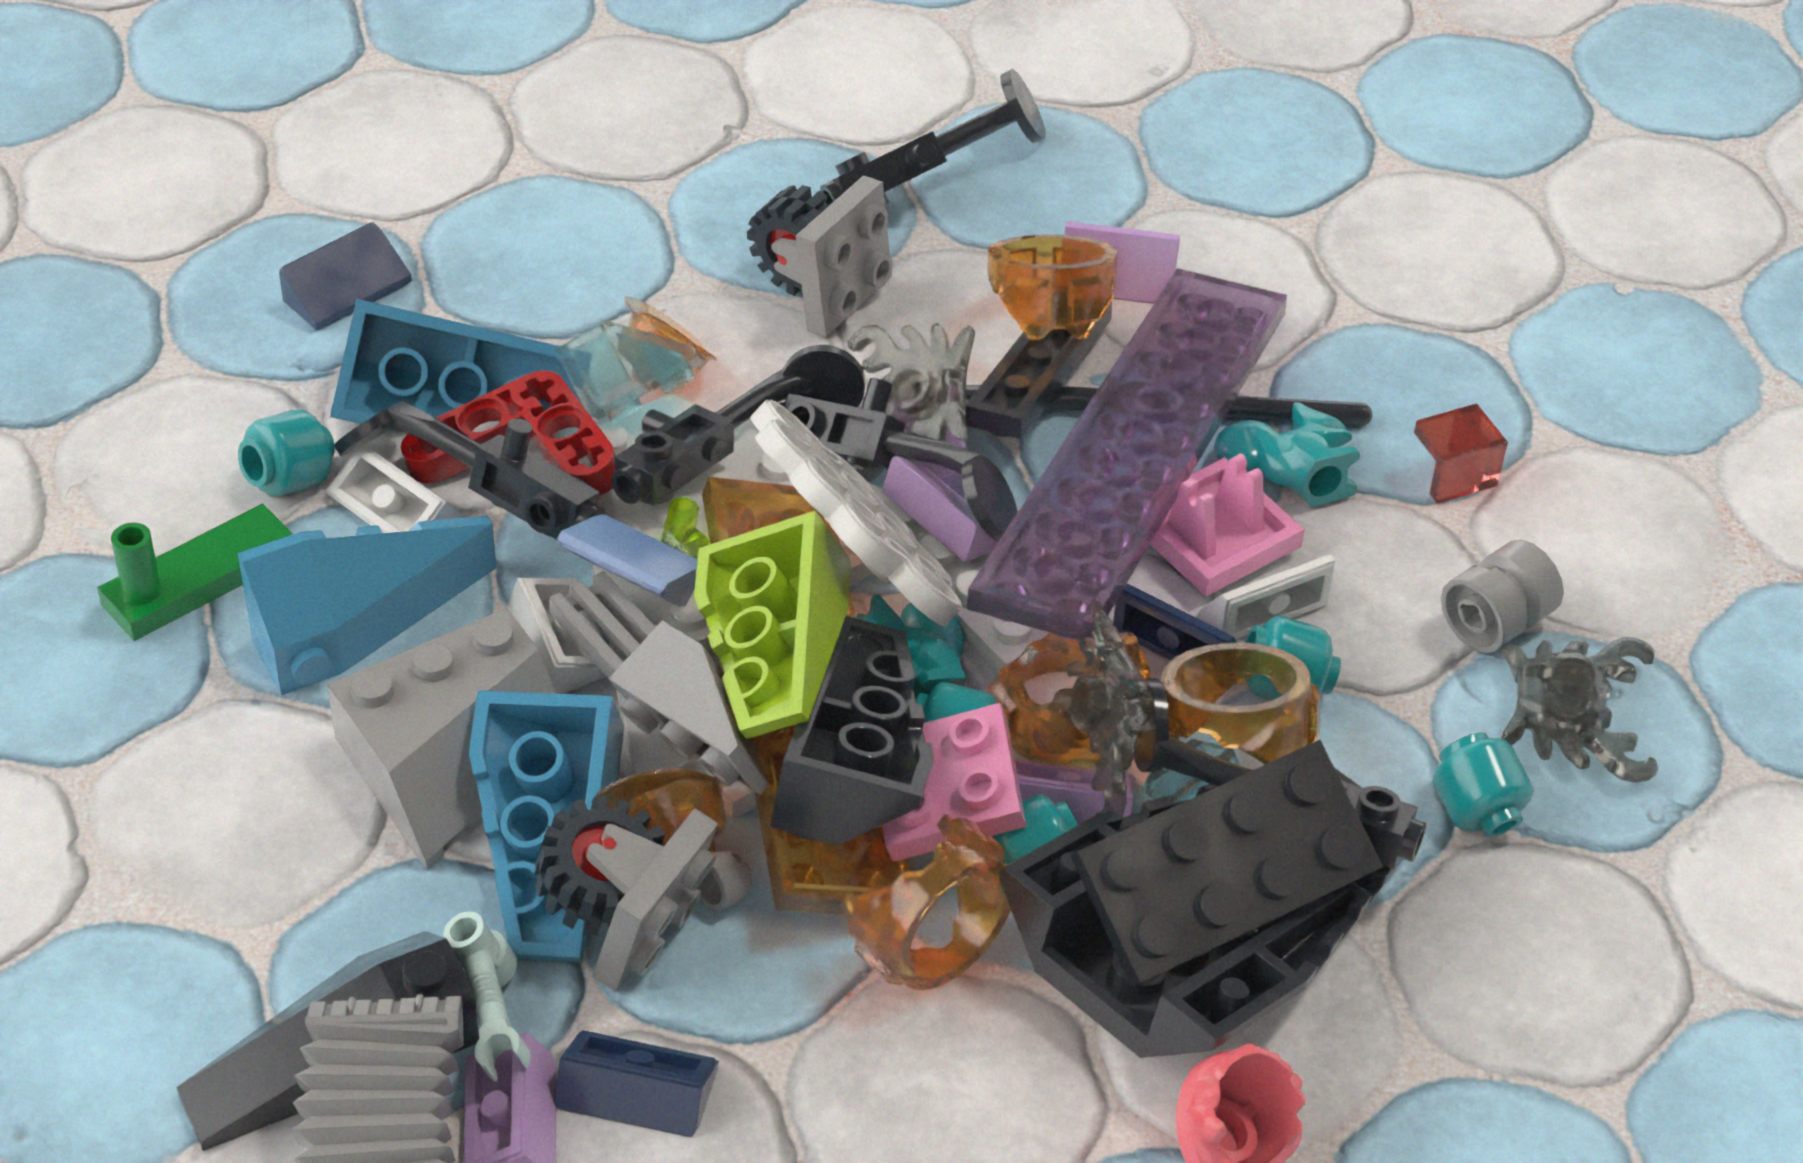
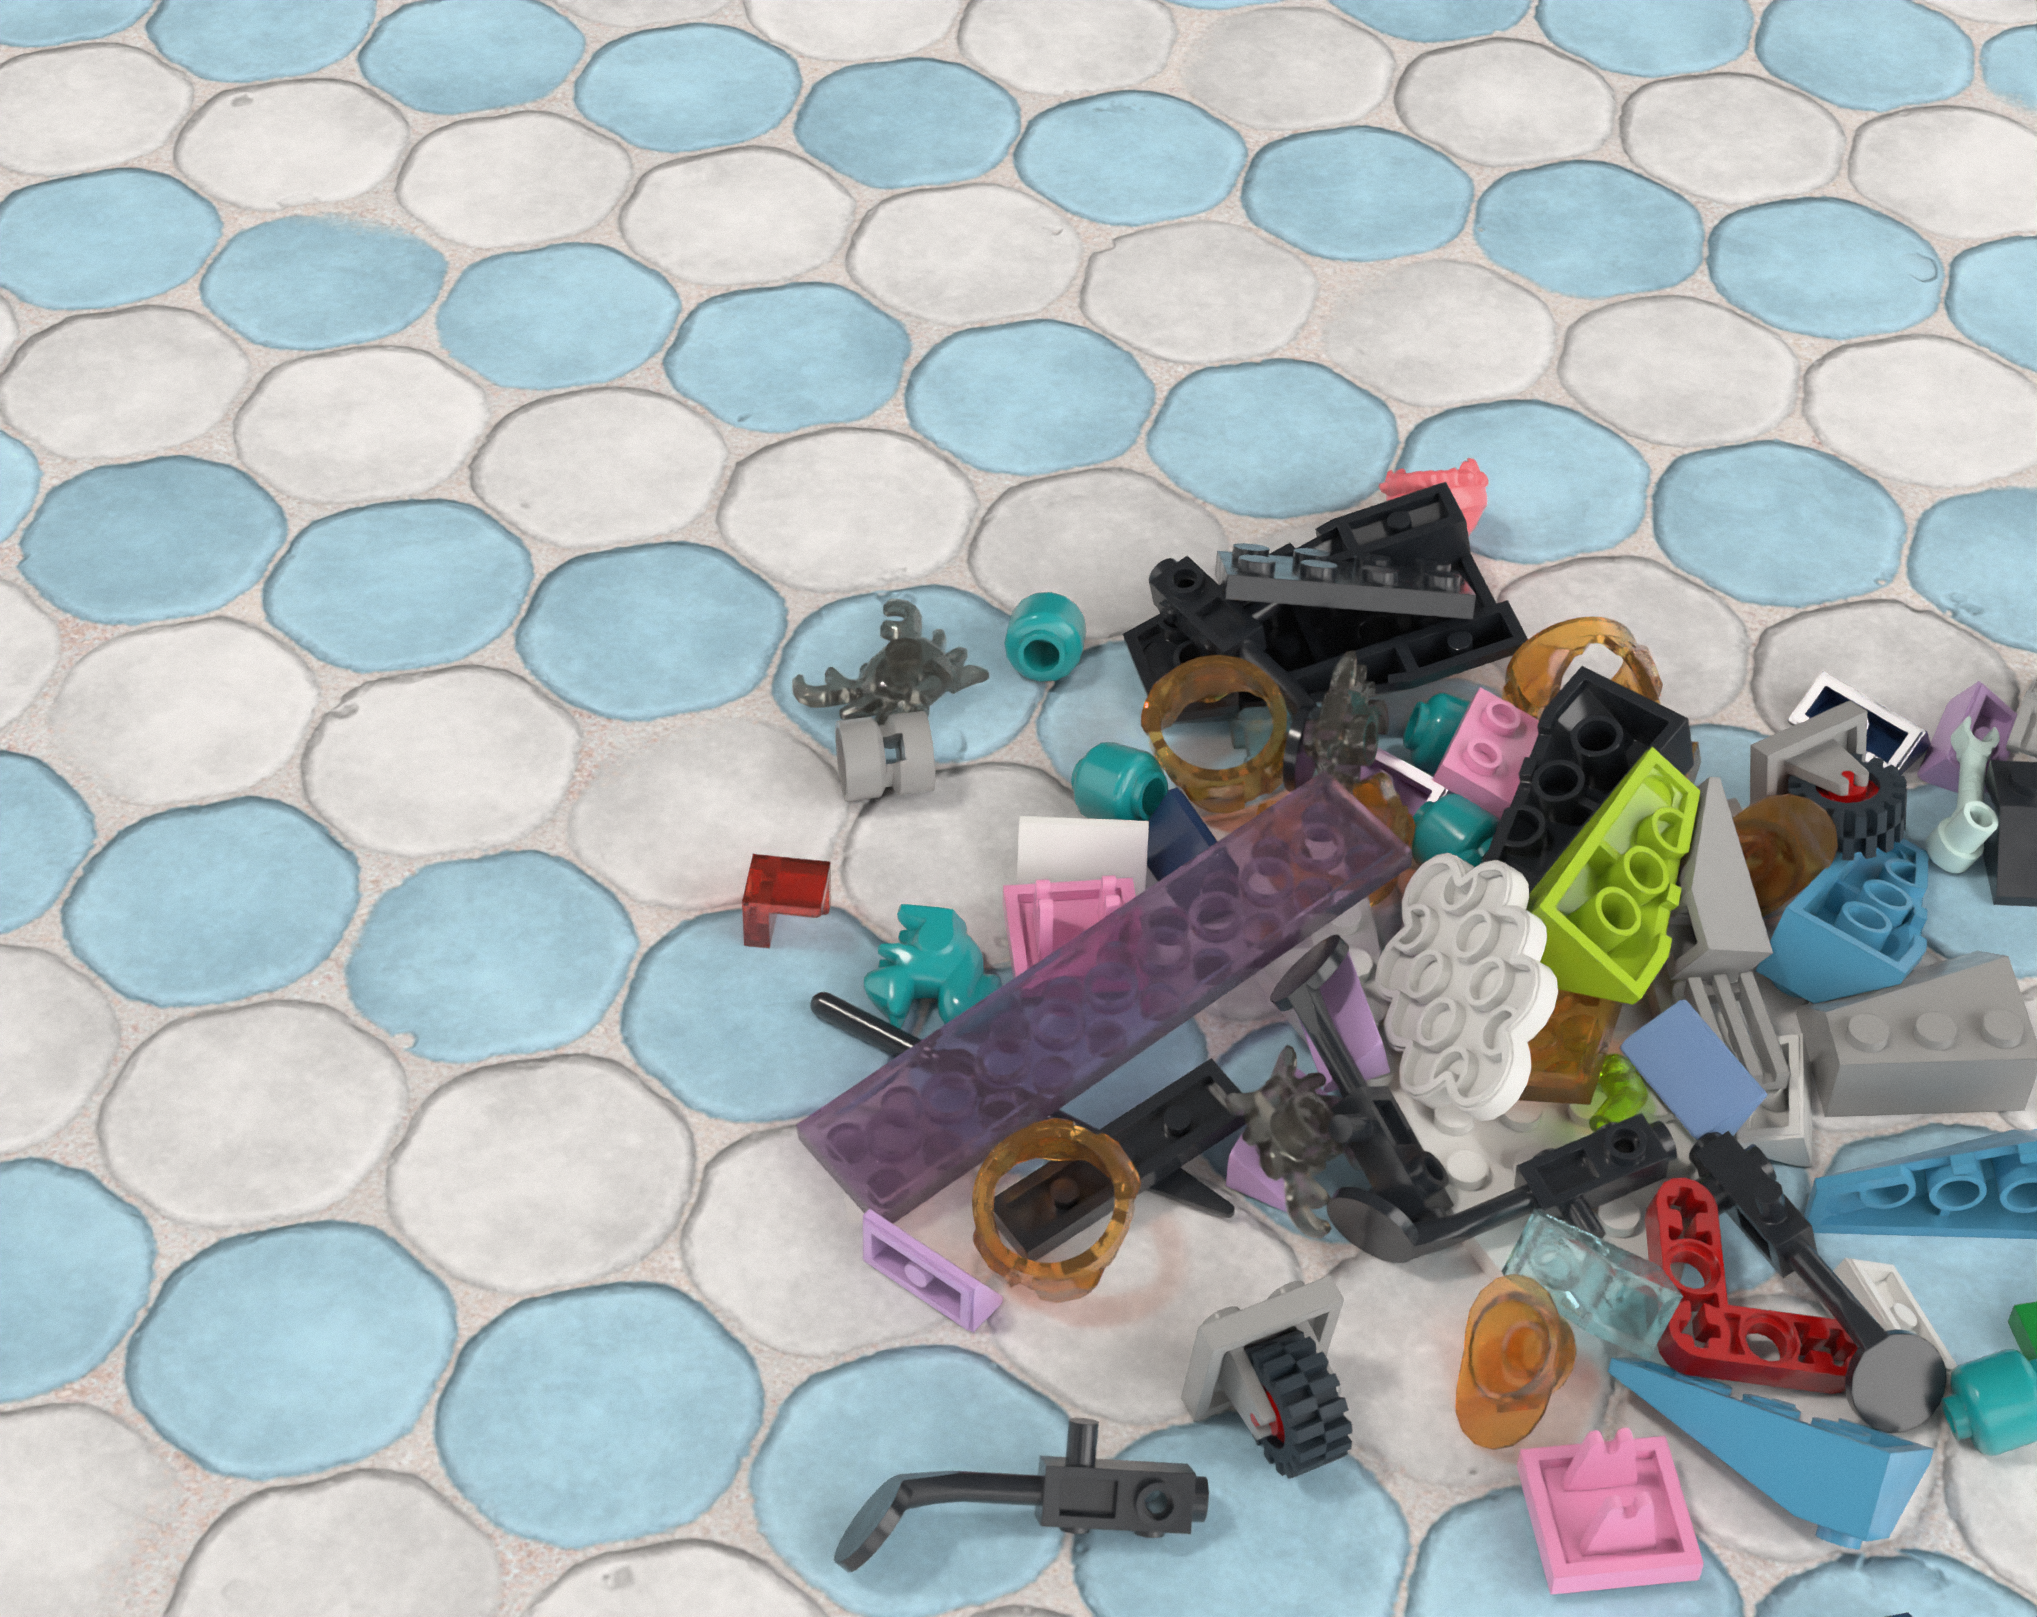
camera: 150 degrees left, 0 degrees up
none -> bright pink plate [1517,1428,1704,1595]

